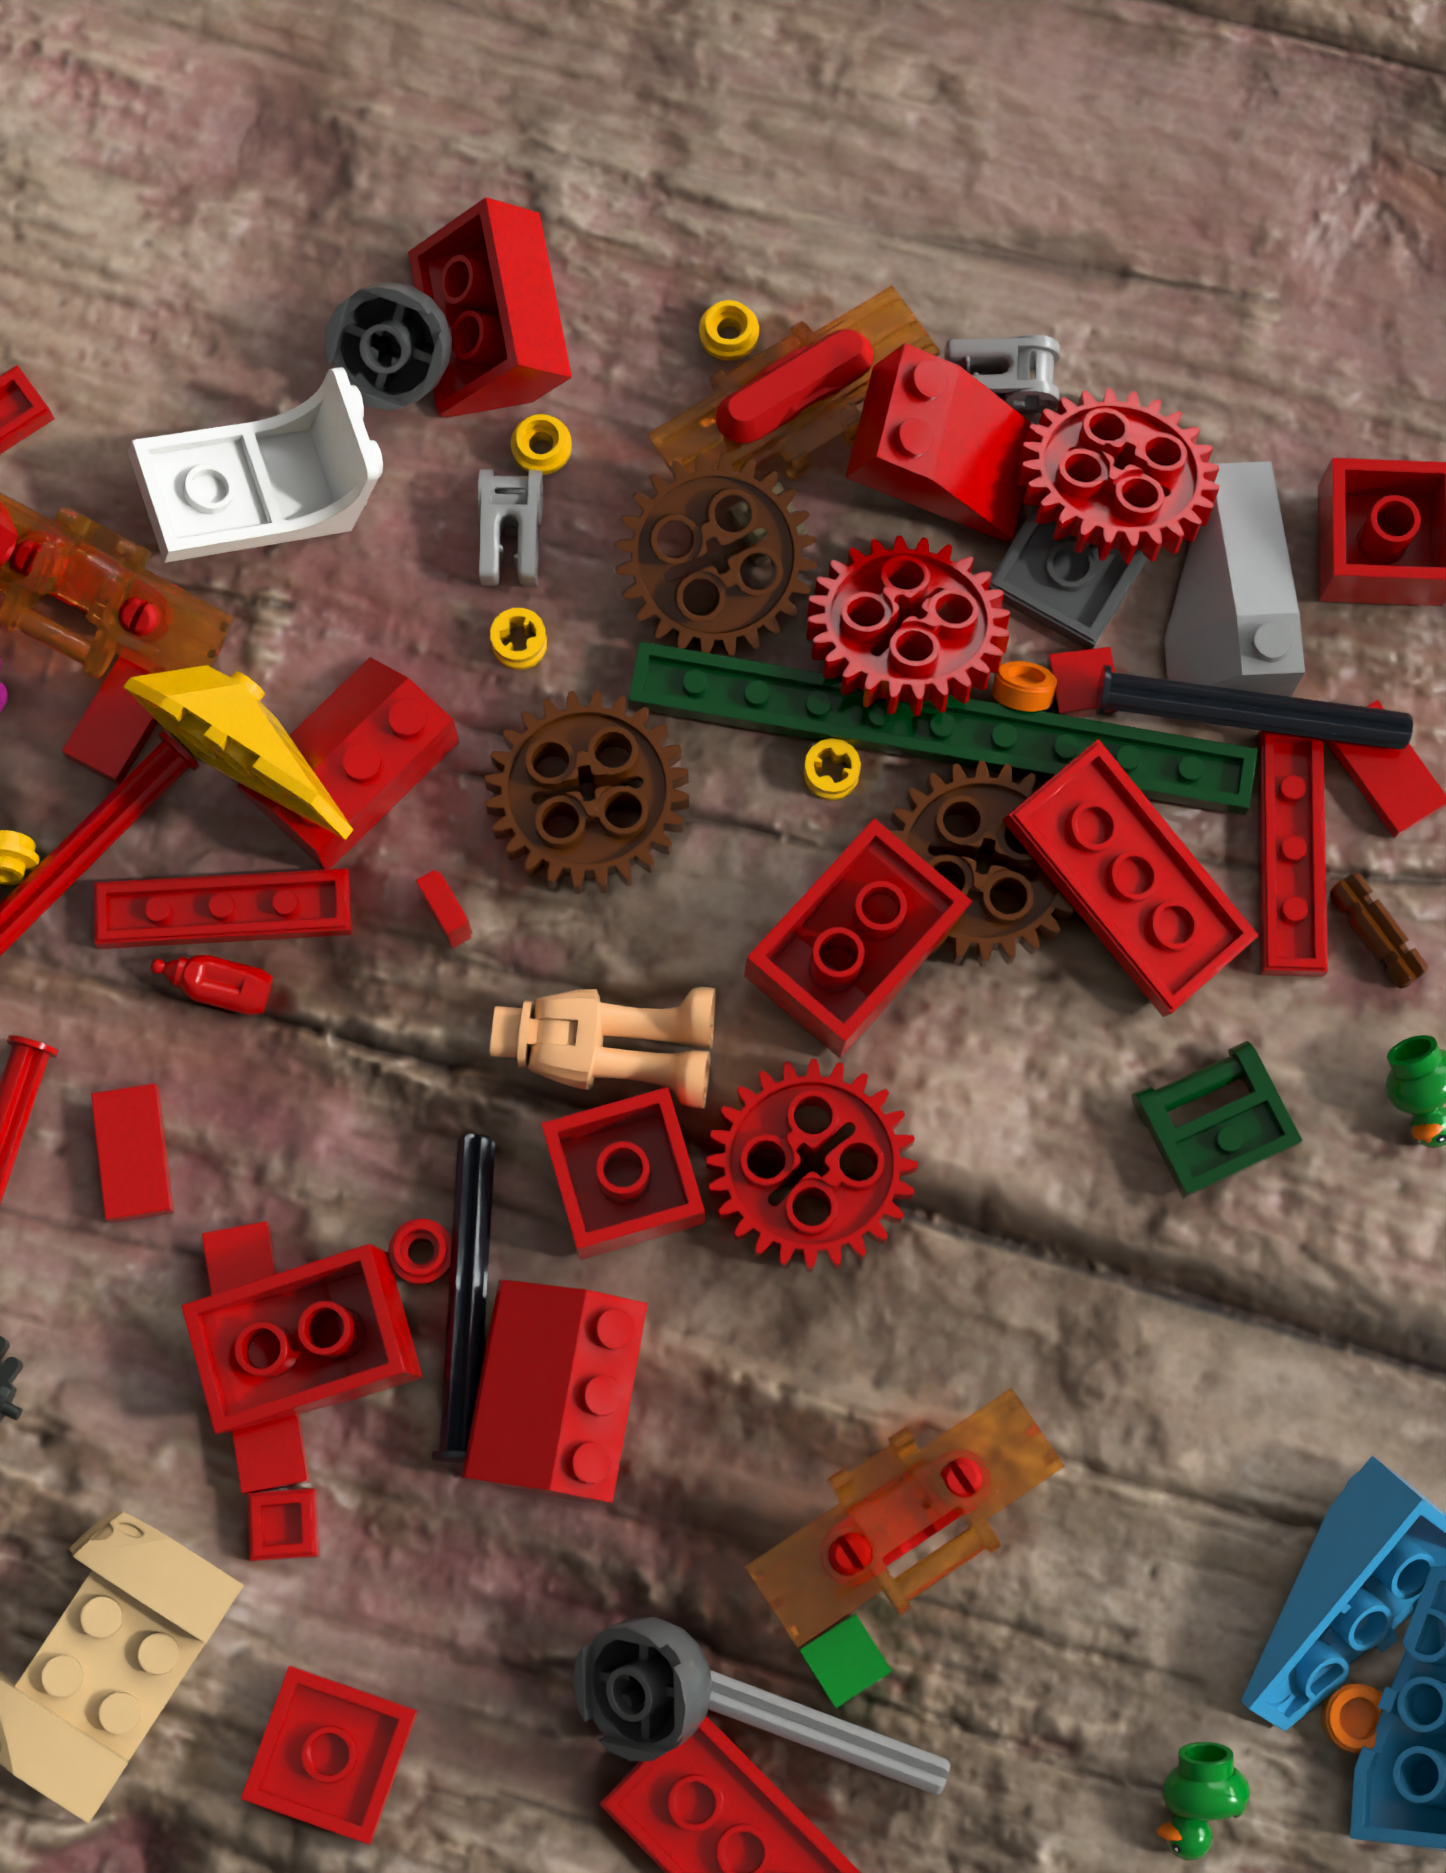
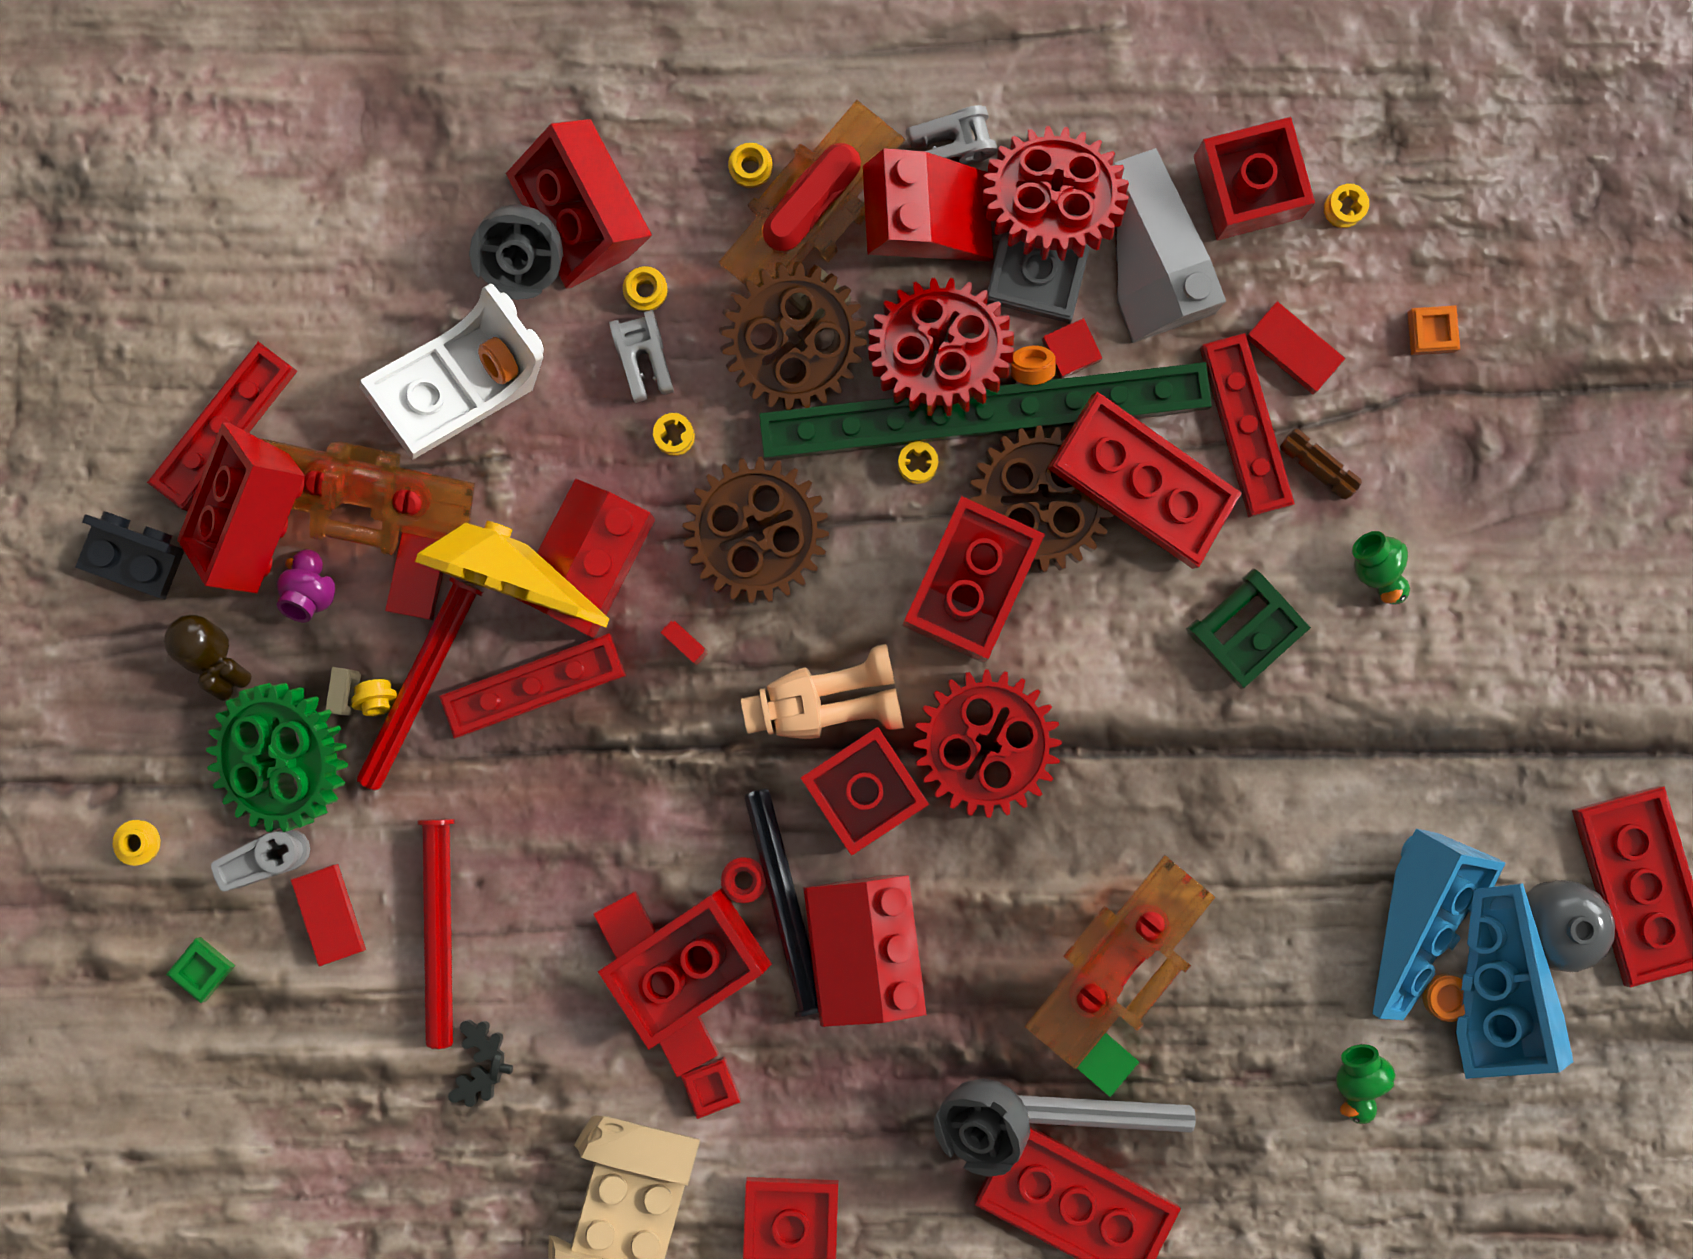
camera: 15 degrees left, 10 degrees up
red tile [91,1083,174,1223] -> none
red piece [151,954,273,1015] -> none
black axle [1096,665,1413,750] -> none
none -> orange tile [478,337,519,385]

